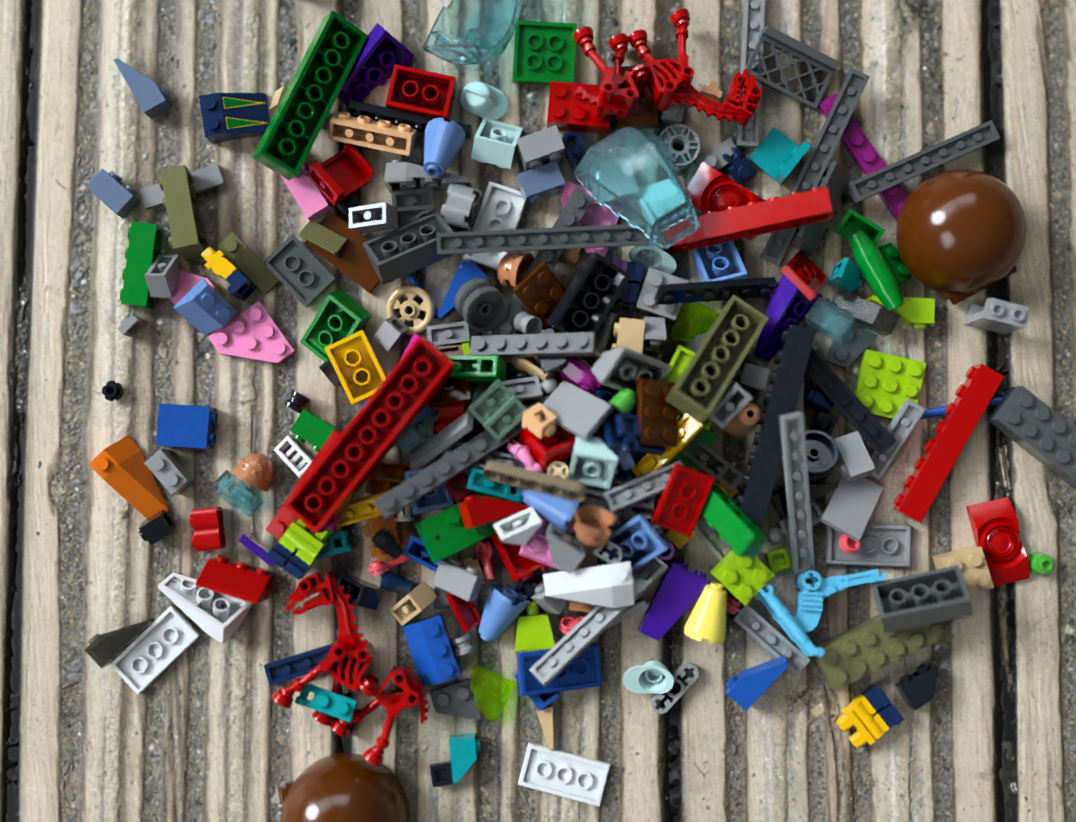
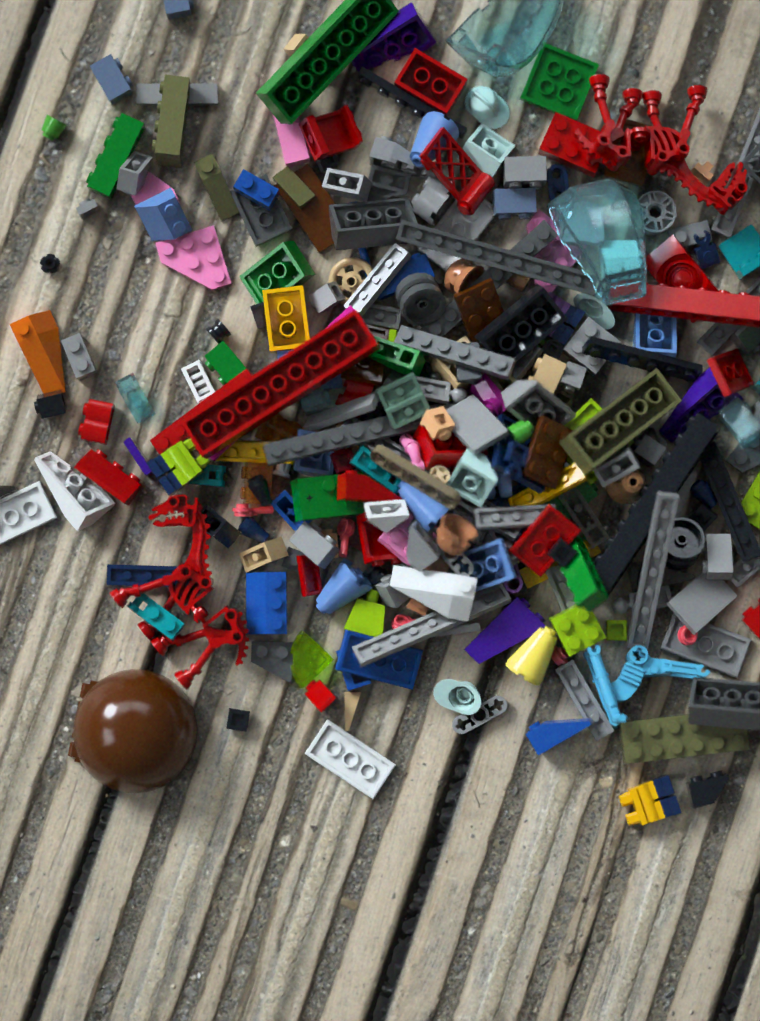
camera: 20 degrees right, 0 degrees up
blue panel [156,403,218,449] -> none
dark blue slope [199,93,270,143] -> none
hips [201,246,258,302] -> none
nougat helmet [231,453,274,492] -> none
light nougat brick [328,111,417,156] -> none
teal slope [449,733,481,783] -> none
light grey wheel [451,633,476,656] -> none
light grey wheel [513,311,543,334] -> none
light grey plate [661,103,684,124] -> none
clear neon green brick [669,302,719,341] -> none
none -> bright green hat [41,115,67,141]
none -> blue brick [233,169,280,211]
none -> red slope [305,680,337,712]
none -> plate [344,243,412,317]
none -> red piece [419,127,495,215]
none -> black plate [547,537,577,567]

